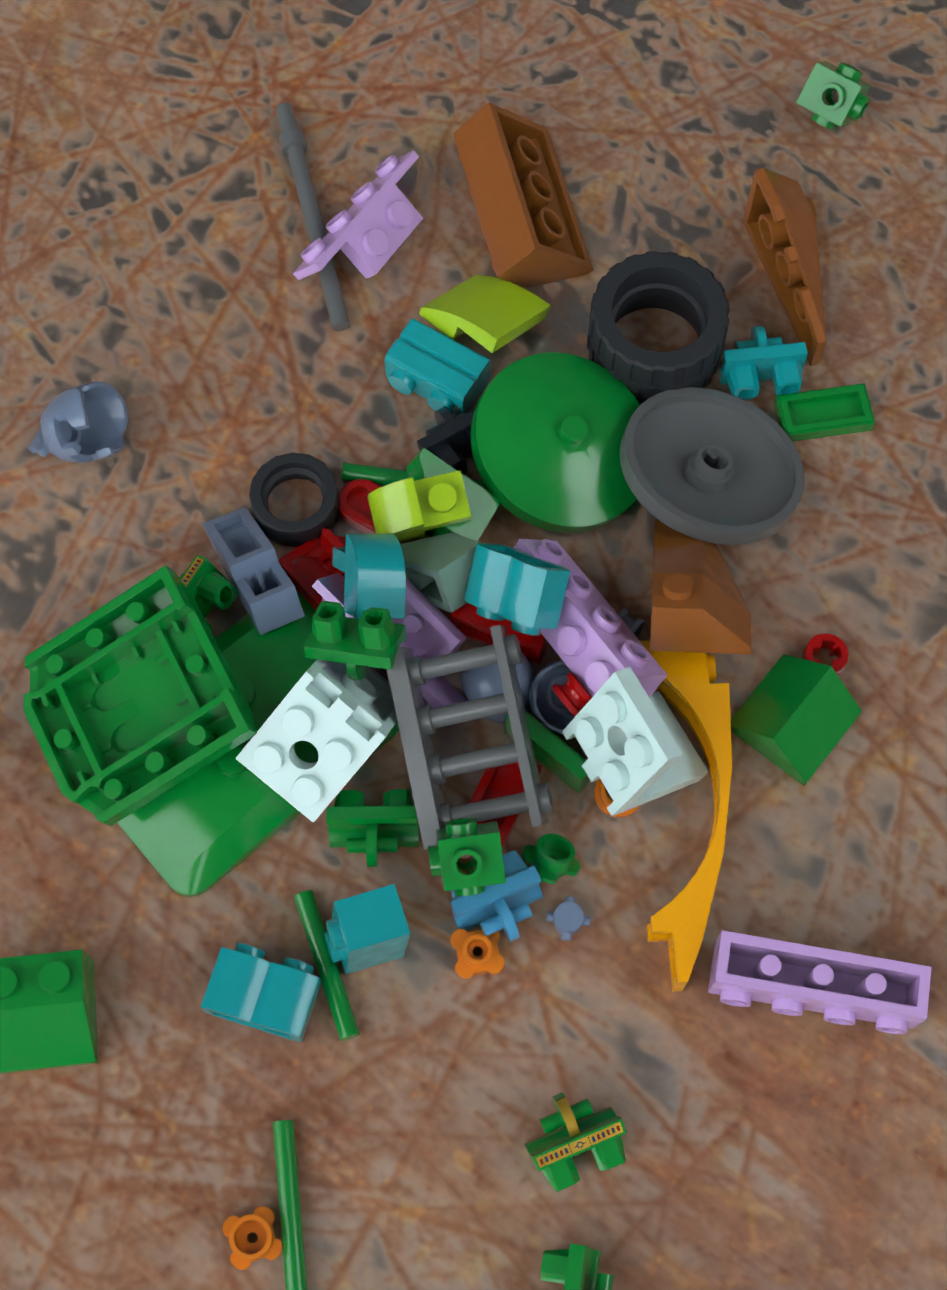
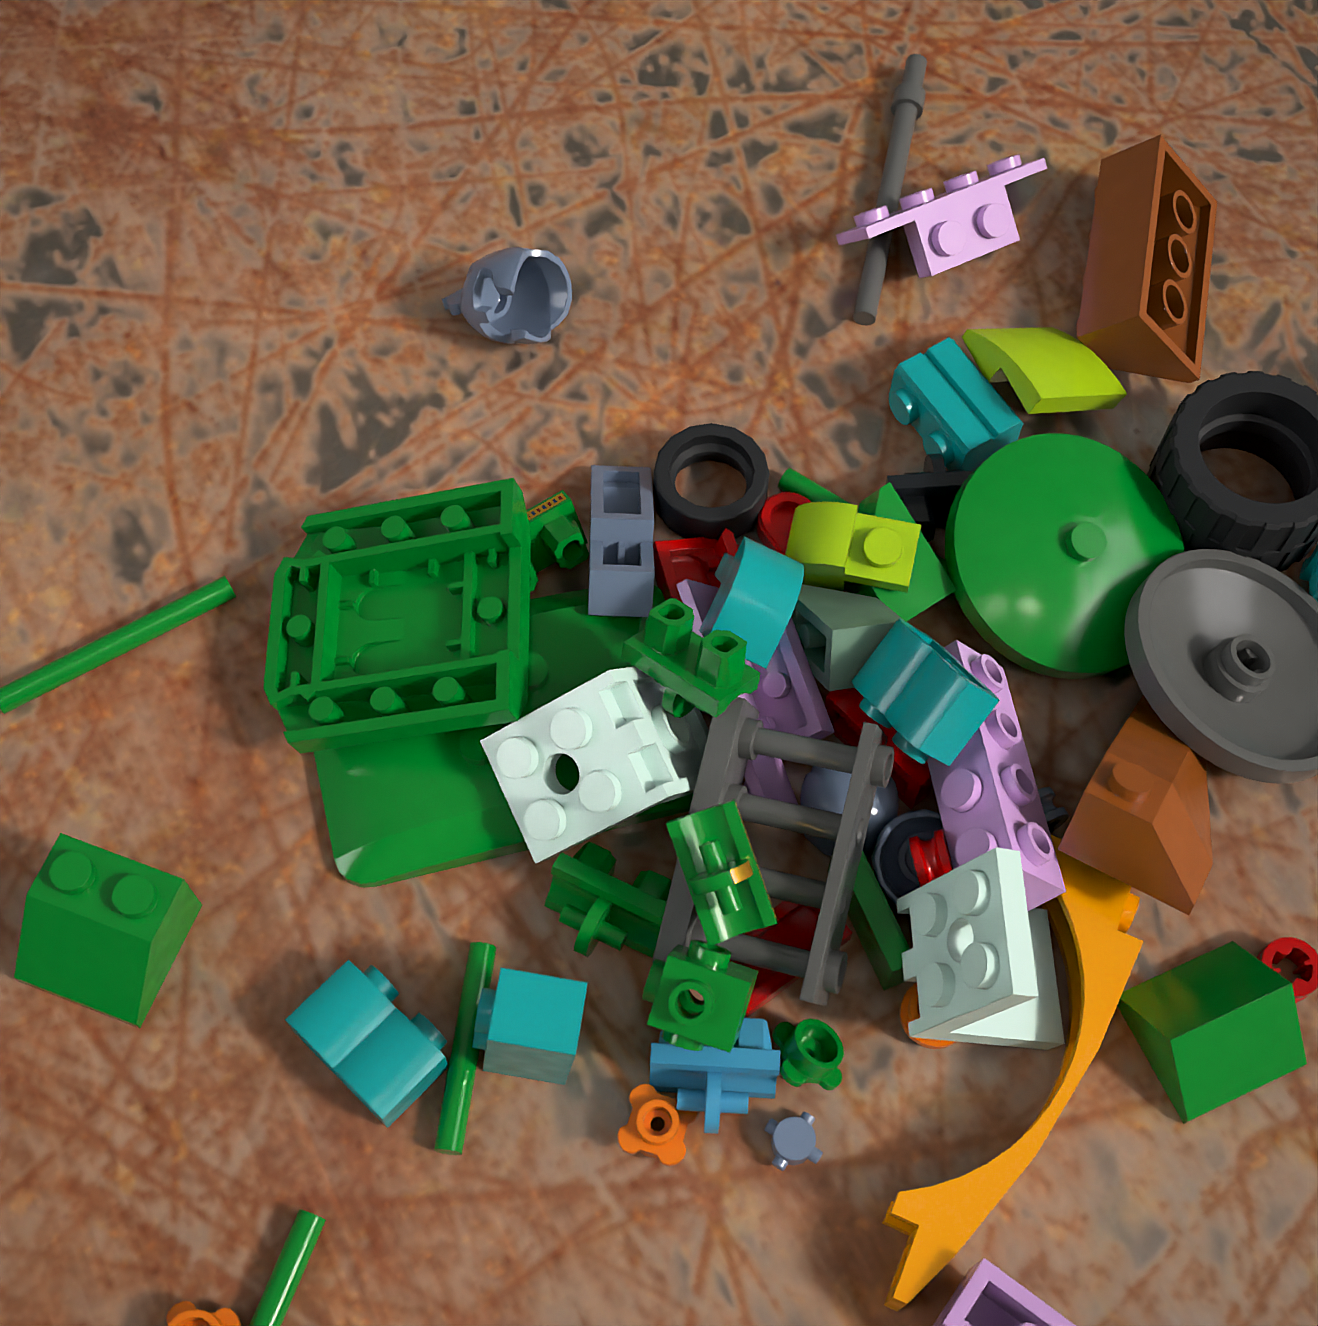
camera: 25 degrees right, 5 degrees down
none -> green hips [666,798,777,946]

